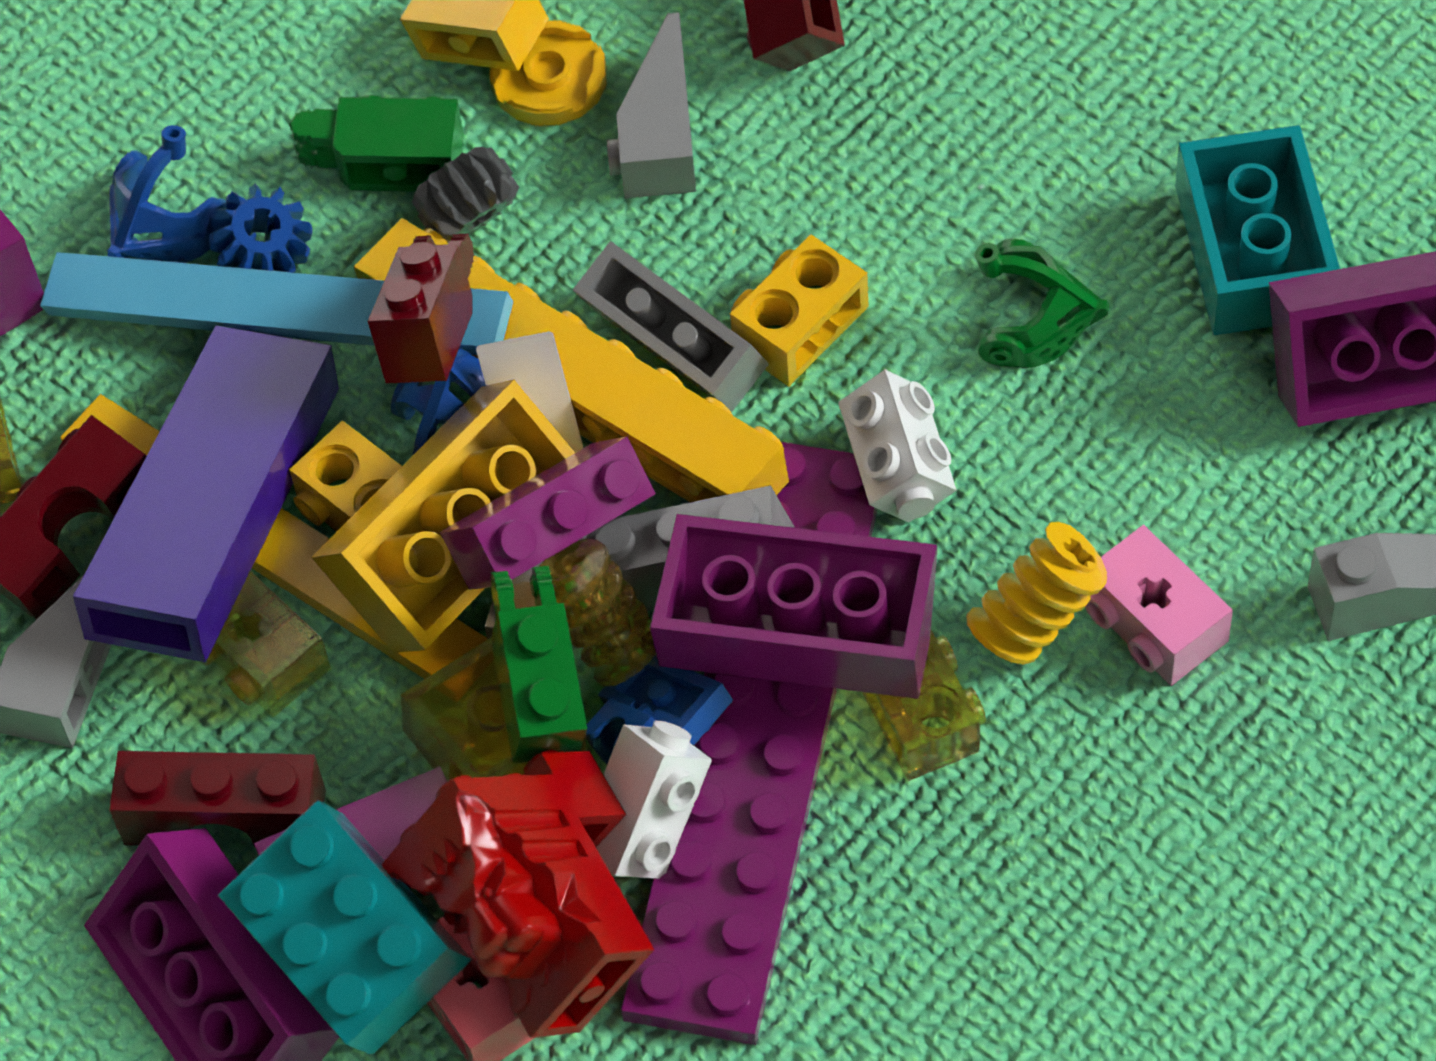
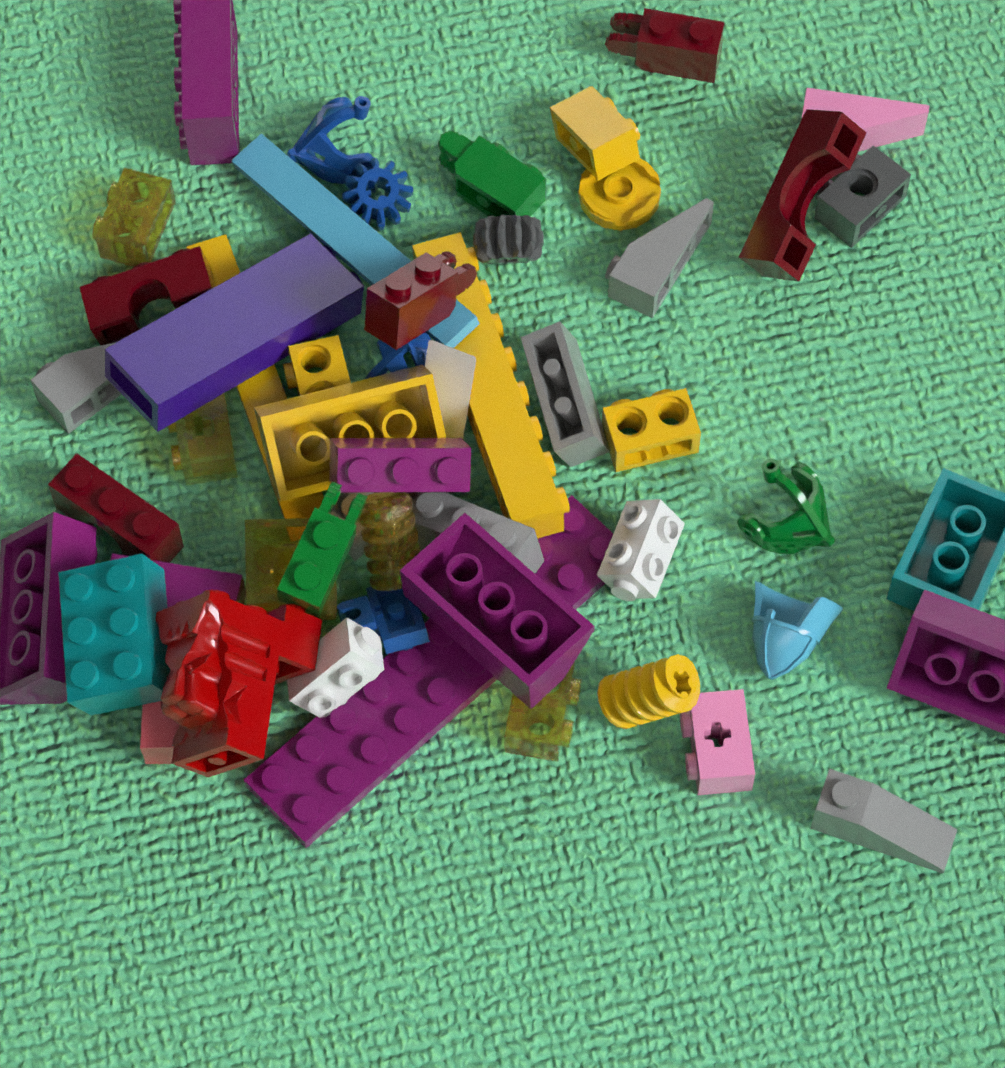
camera: 30 degrees right, 5 degrees up
none -> medium azure helmet [752,581,843,680]

